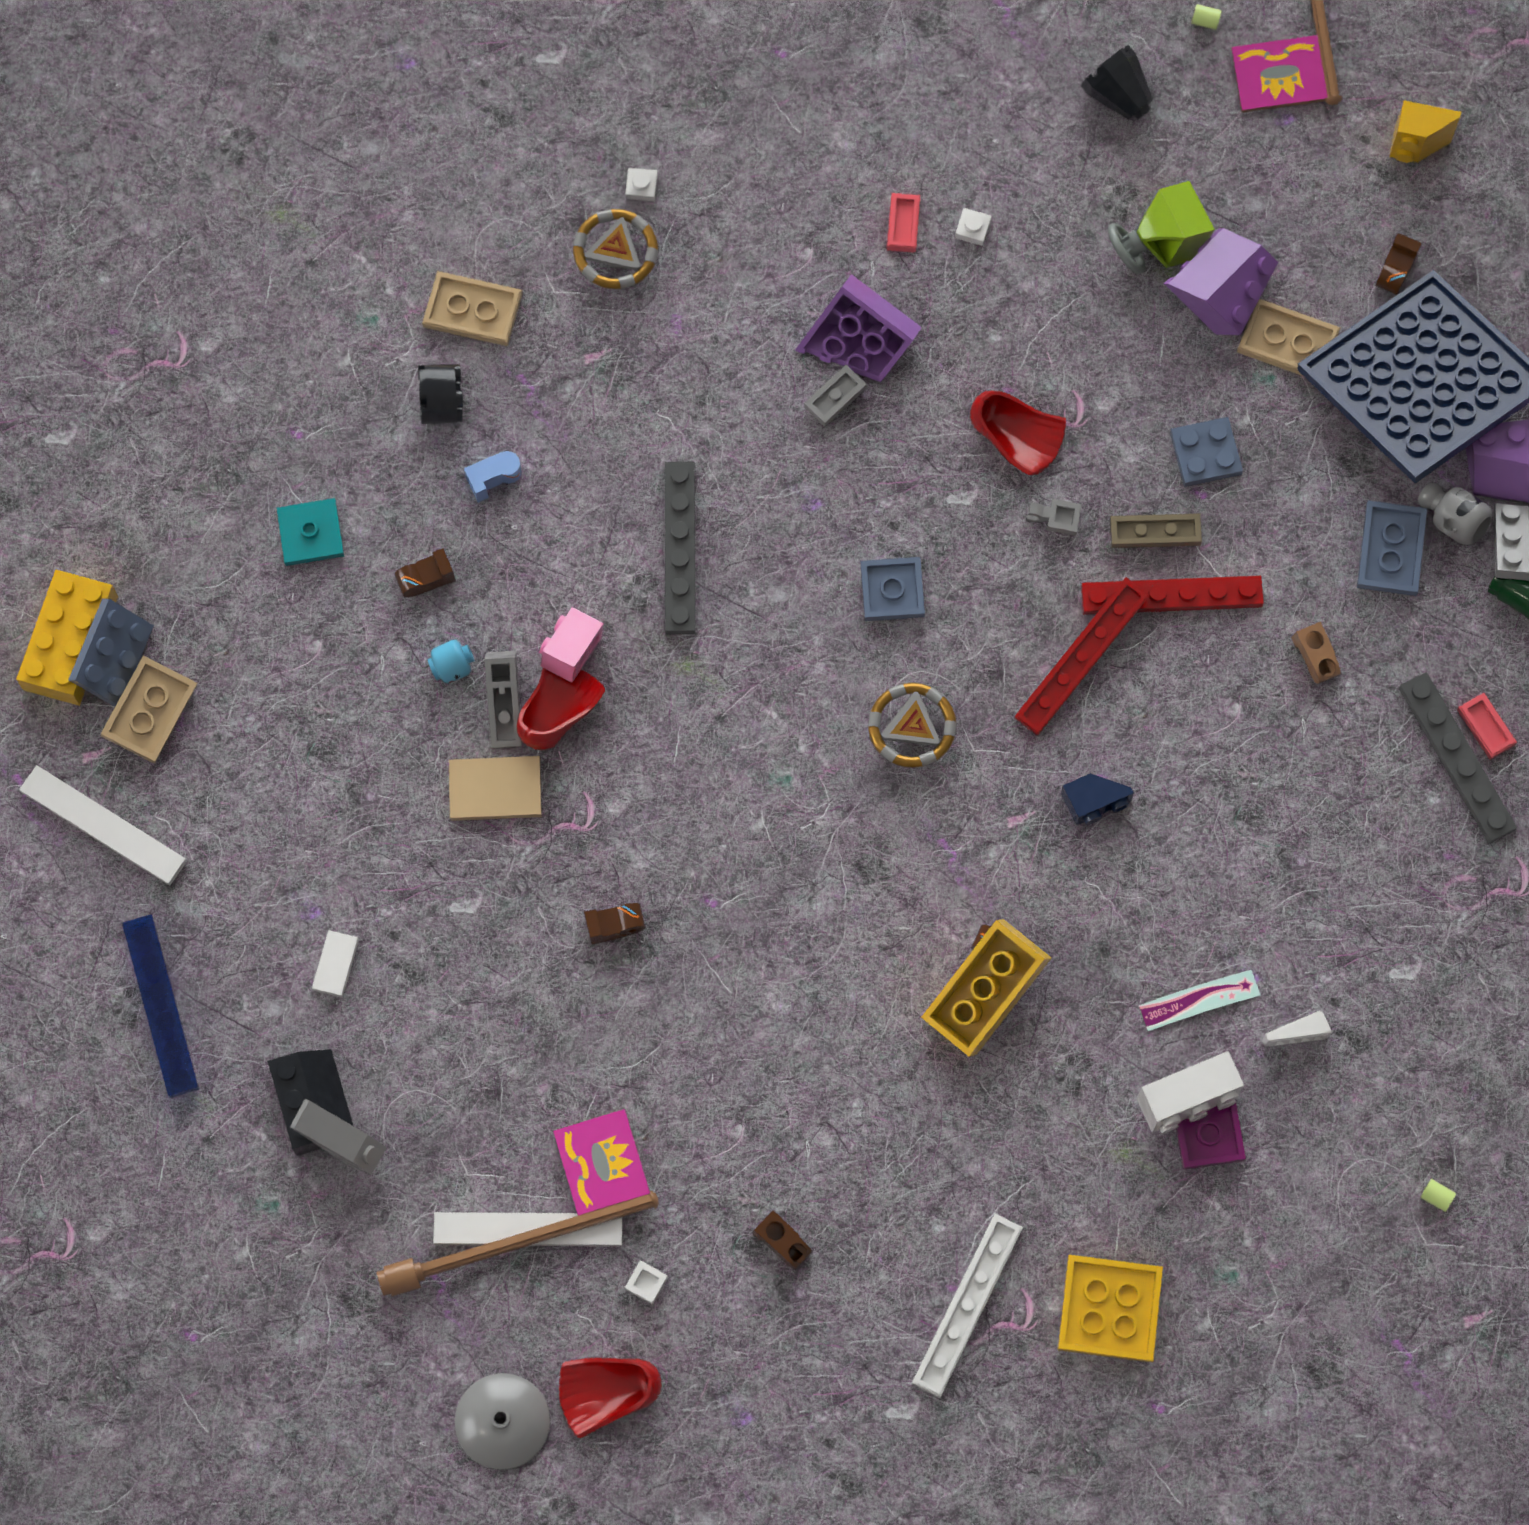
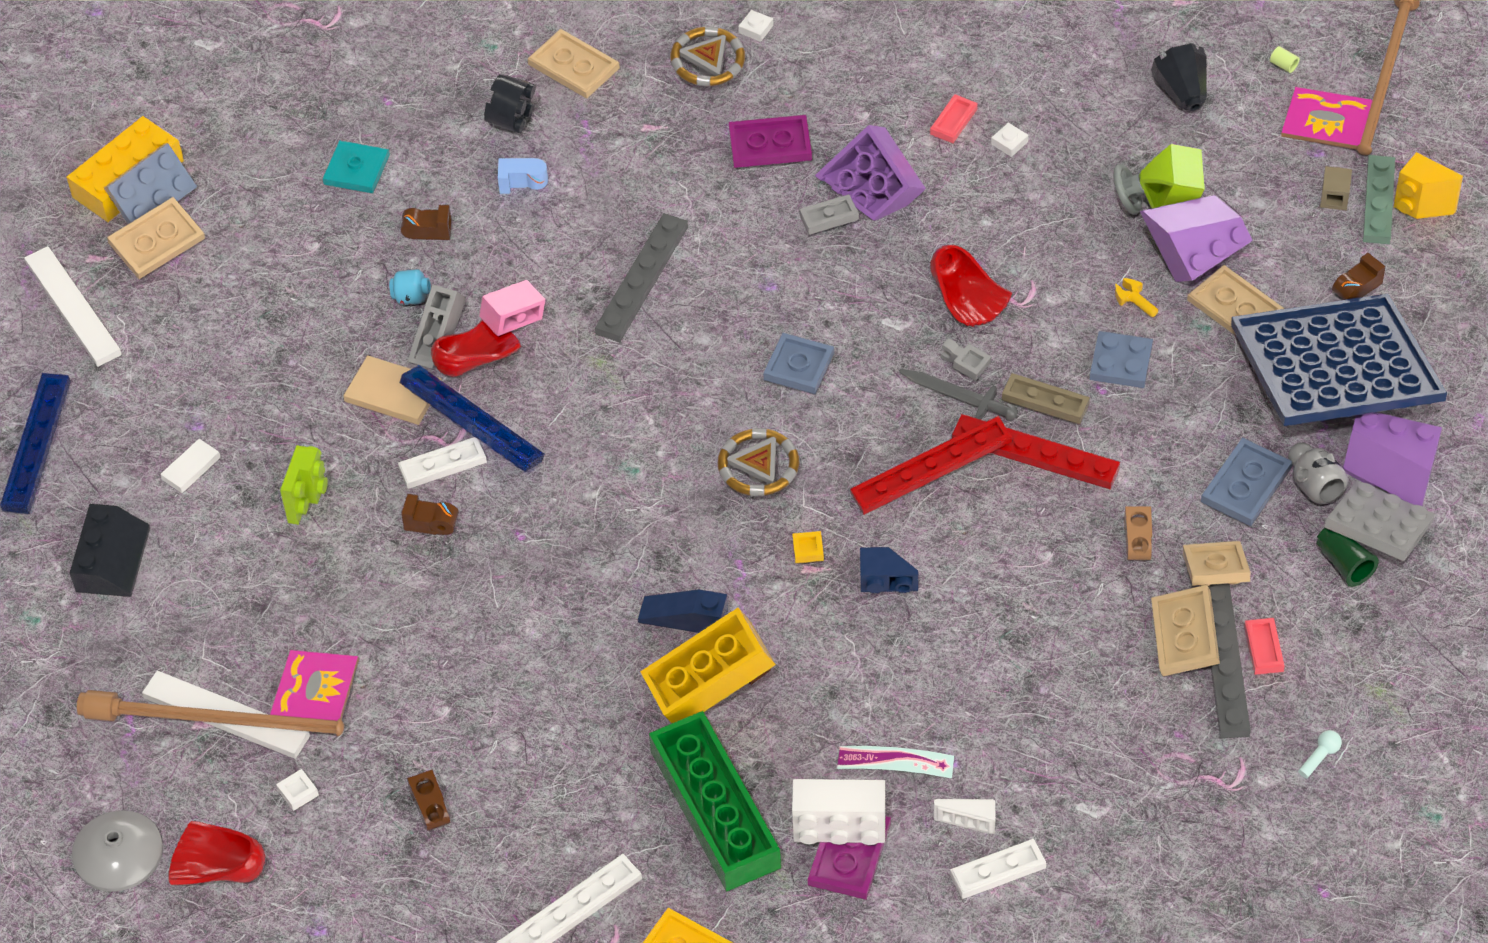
camera: 25 degrees right, 20 degrees down
light grey slope [290,1099,386,1175] -> none
none -> lime plate [280,445,328,525]
none -> white tile [398,436,487,489]
none -> clear blue plate [399,365,545,472]
none -> dark blue slope [638,589,729,633]
none -> green brick [649,711,781,892]
none -> magenta plate [728,115,812,168]
none -> yellow plate [792,531,824,563]
none -> dark grey sword [899,369,1018,421]
none -> white tile [950,839,1046,899]
none -> yellow bar [1115,278,1158,317]
none -> tan plate [1151,585,1220,676]
none -> tan plate [1183,541,1250,586]
none -> dark tan brick [1320,166,1352,211]
none -> sand green plate [1363,155,1395,245]

